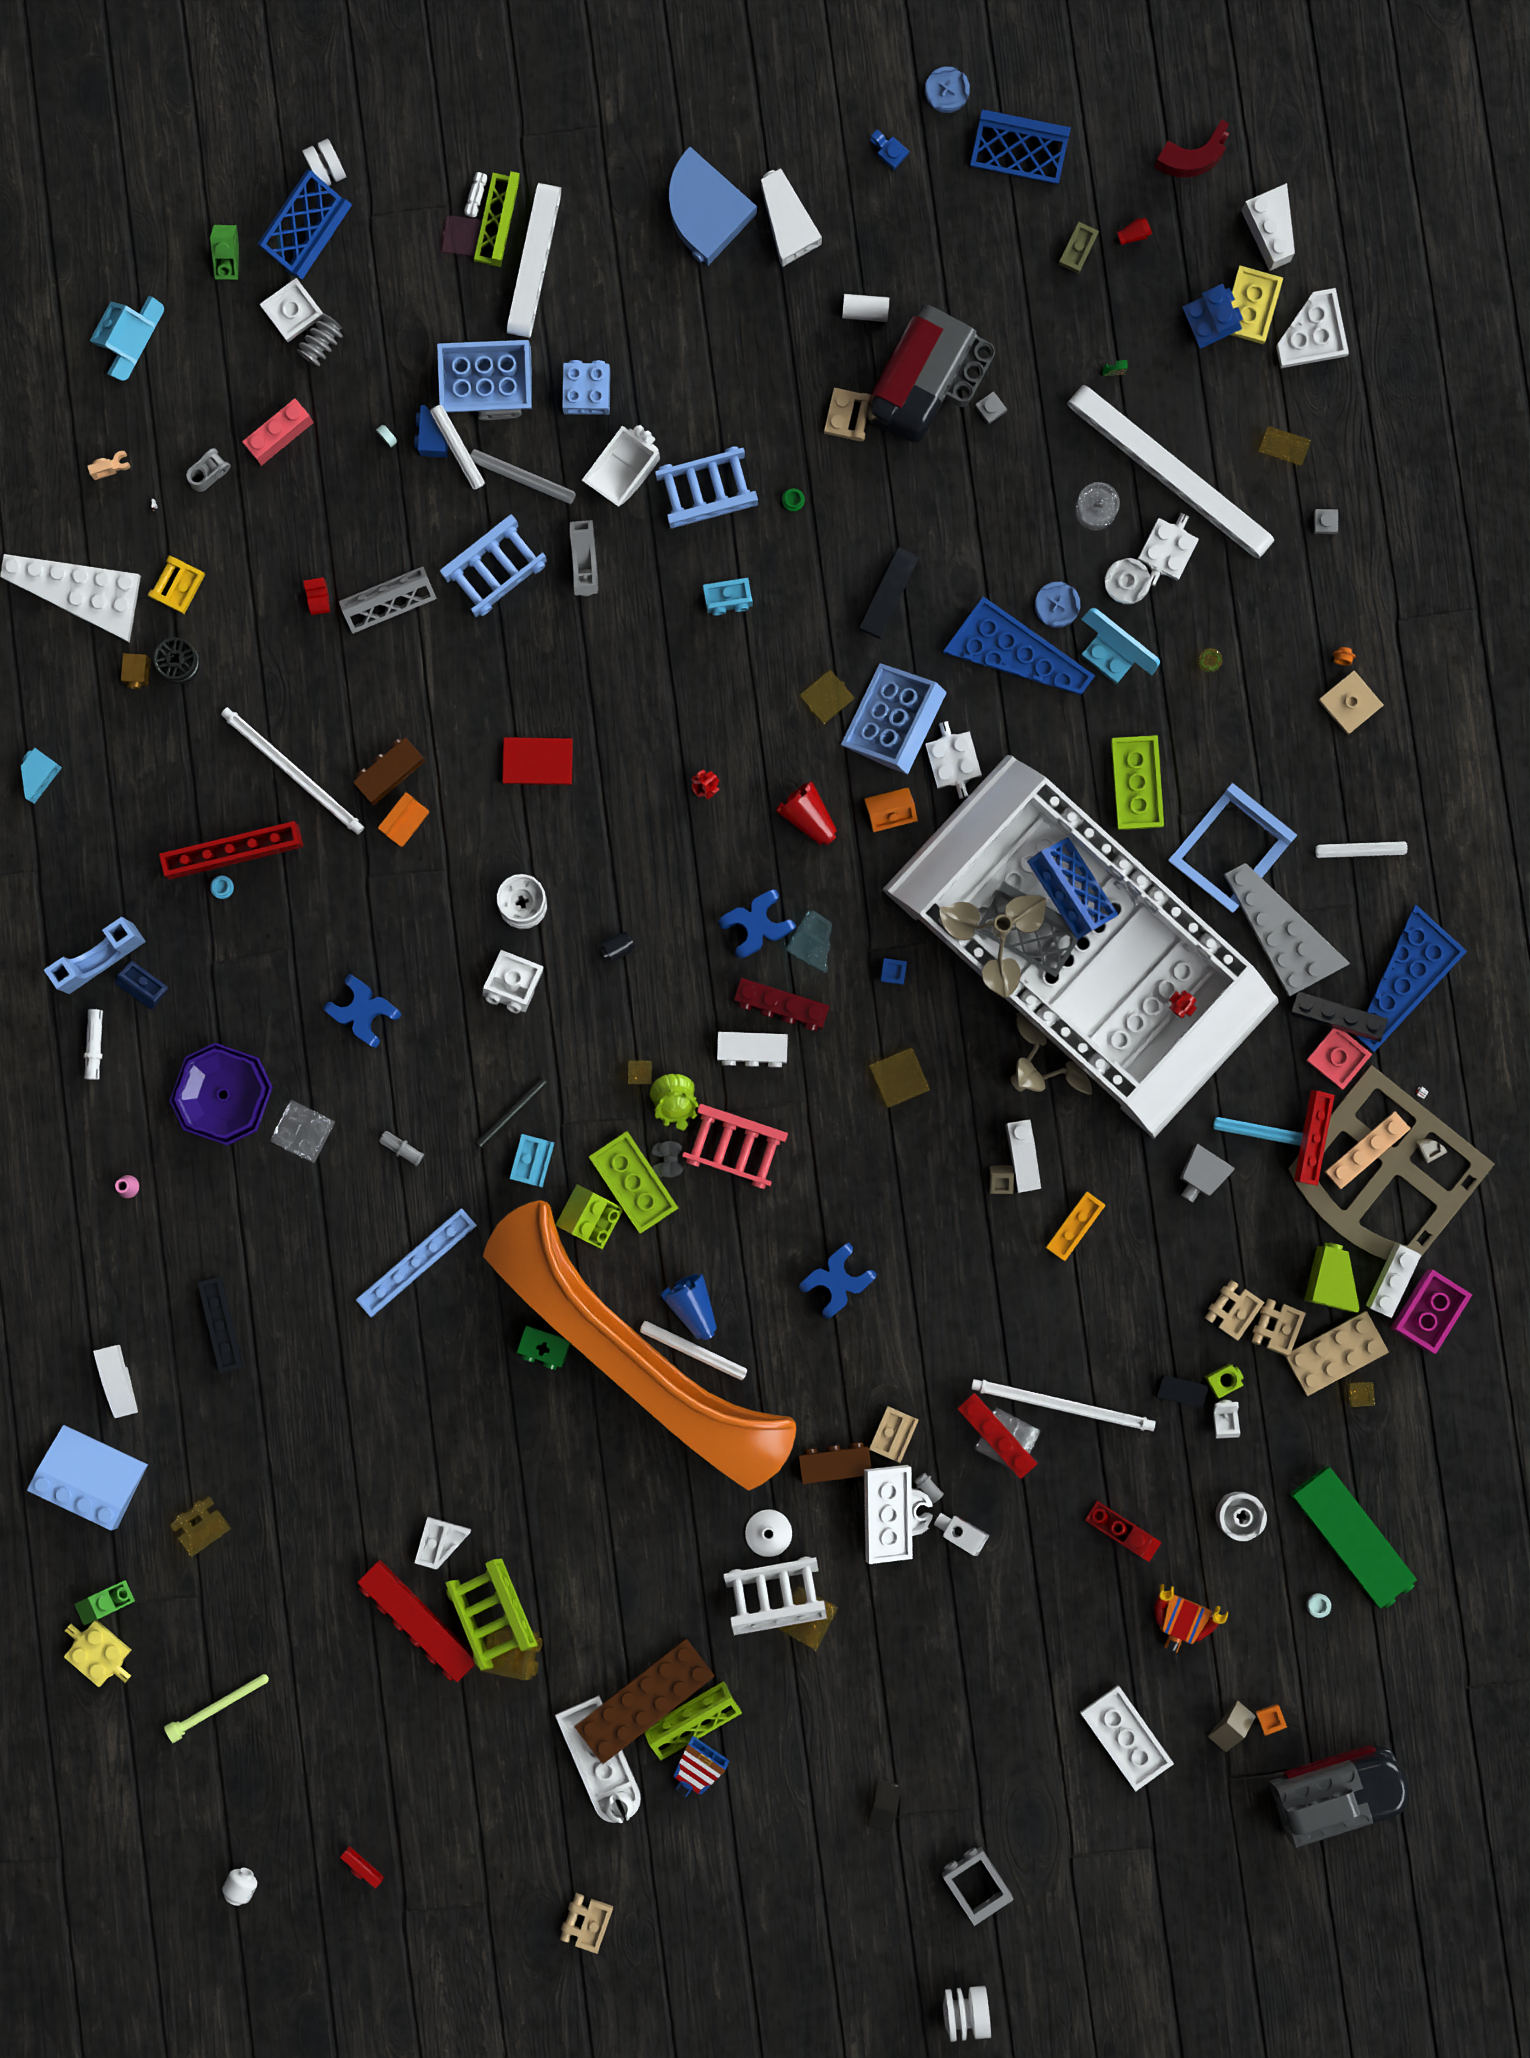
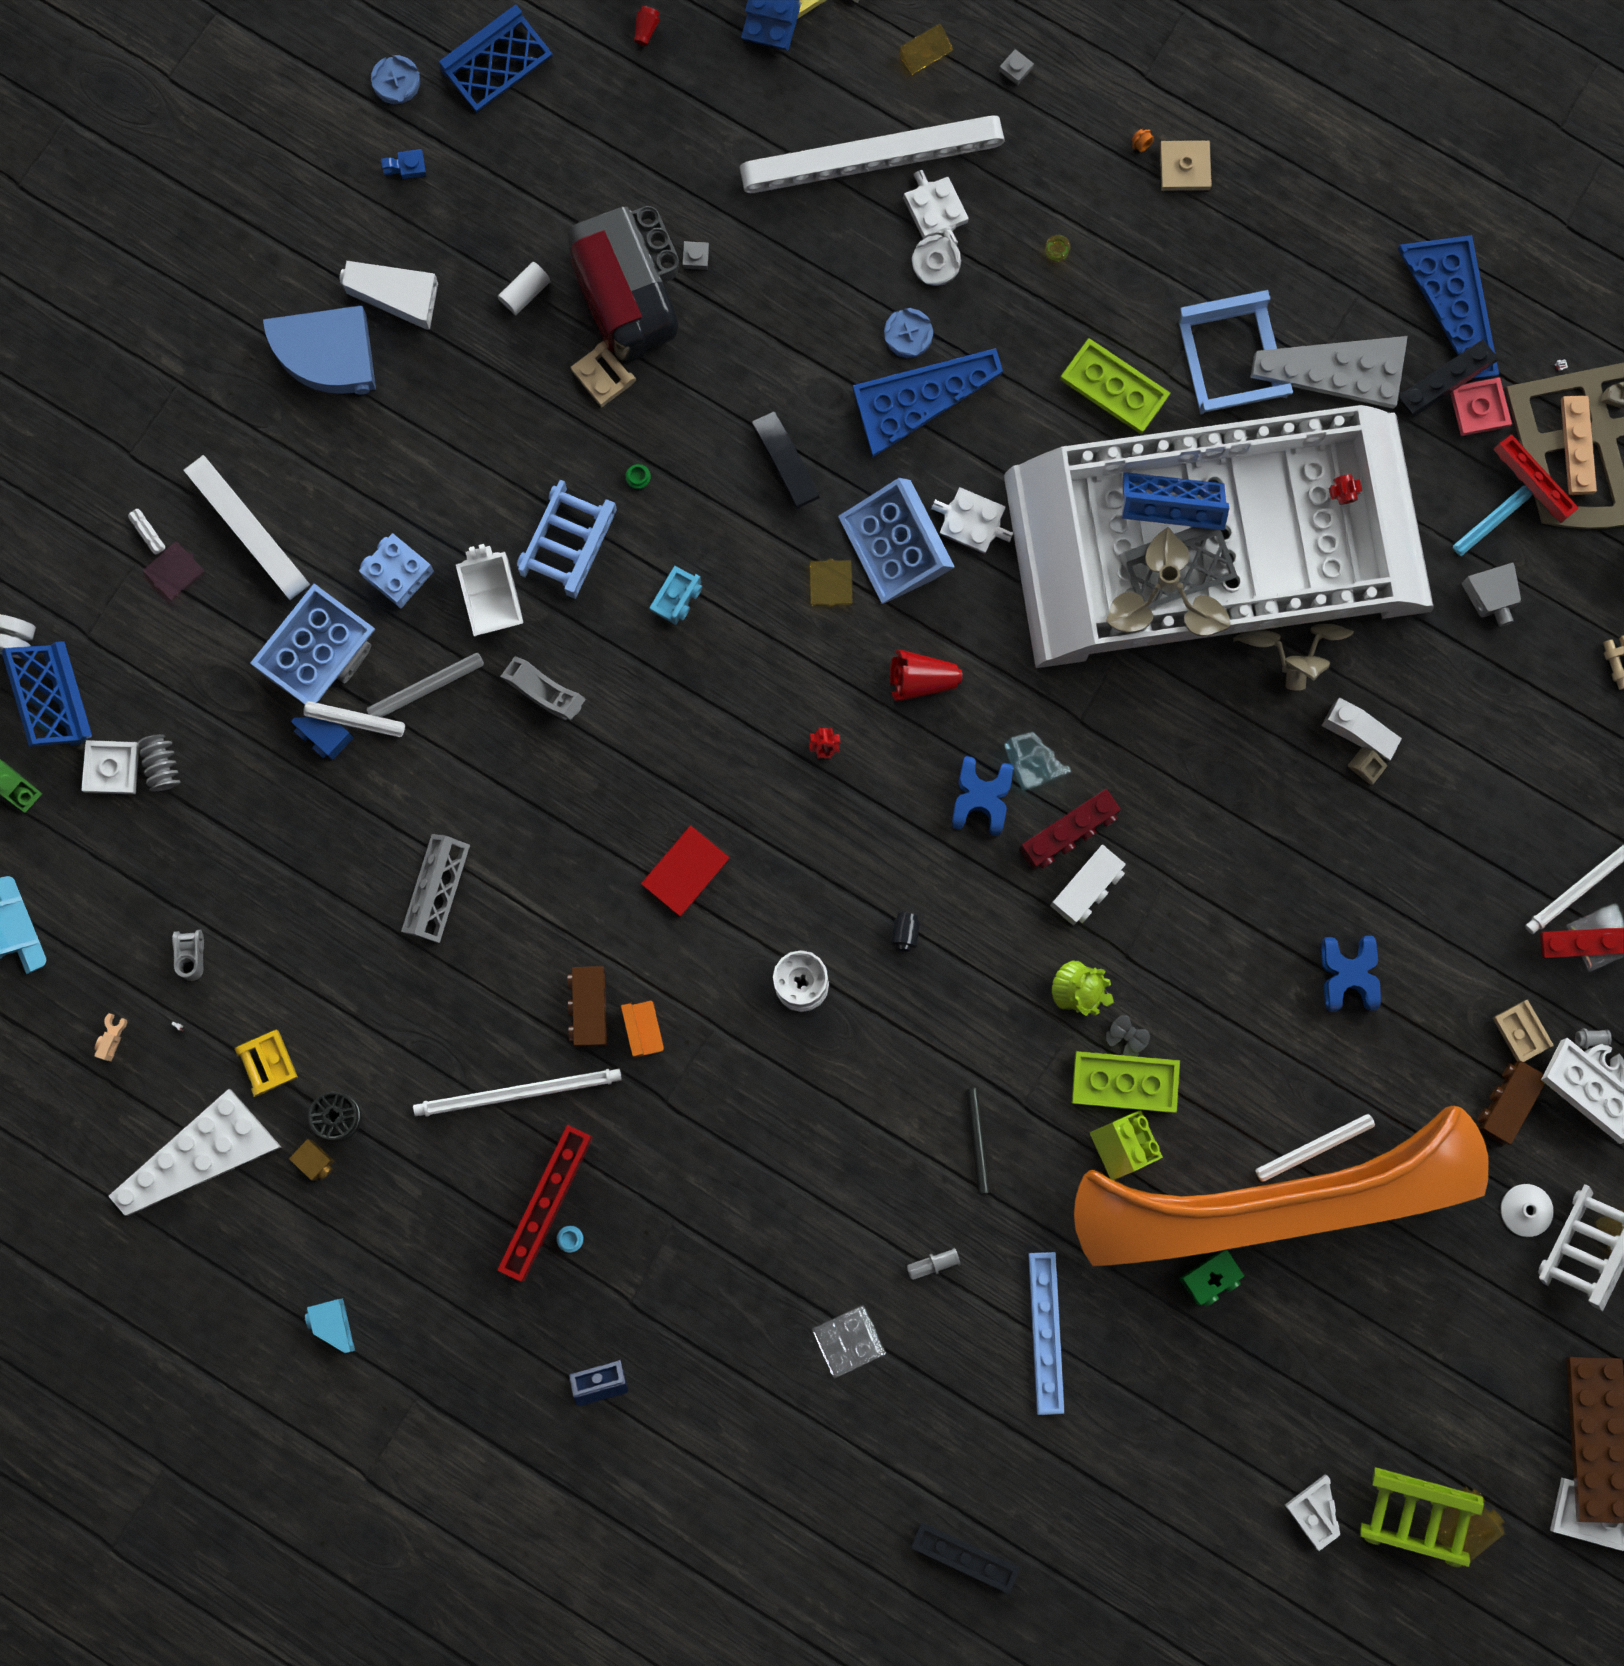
camera: 55 degrees left, 5 degrees down
light blue arch [44,917,146,994] -> none
white pin [83,1009,103,1080] -> none
bright pink cone [115,1175,139,1198] -> none
dark purple rock [169,1043,273,1146] -> none
coral brick [242,399,314,466] -> none
red leg [303,578,330,615] -> none
blue piece [323,974,402,1048] -> none
red brick [357,1560,475,1682] -> none
light aqua tile [376,425,397,447] -> none
light blue fence [440,514,547,617] -> none
lime fence [474,171,520,267] -> none
white plate [482,950,544,1013] -> none
medium azure plate [510,1134,554,1187] -> none
clear yellow plate [628,1061,652,1085] -> none
blue cone [661,1273,717,1341] -> none
coral fence [682,1104,788,1189] -> none
orange panel [865,788,918,832] -> none
clear yellow tile [870,1048,930,1108] -> none
blue plate [881,958,907,985] -> none
light orange plate [1045,1191,1105,1261] -> none
olive plate [1059,222,1099,274] -> none
clear wheel [1075,482,1120,530] -> none
medium azure plate [1081,608,1160,684] -> none
green tile [1102,360,1128,376] -> none
white axle [1315,842,1407,858] -> none

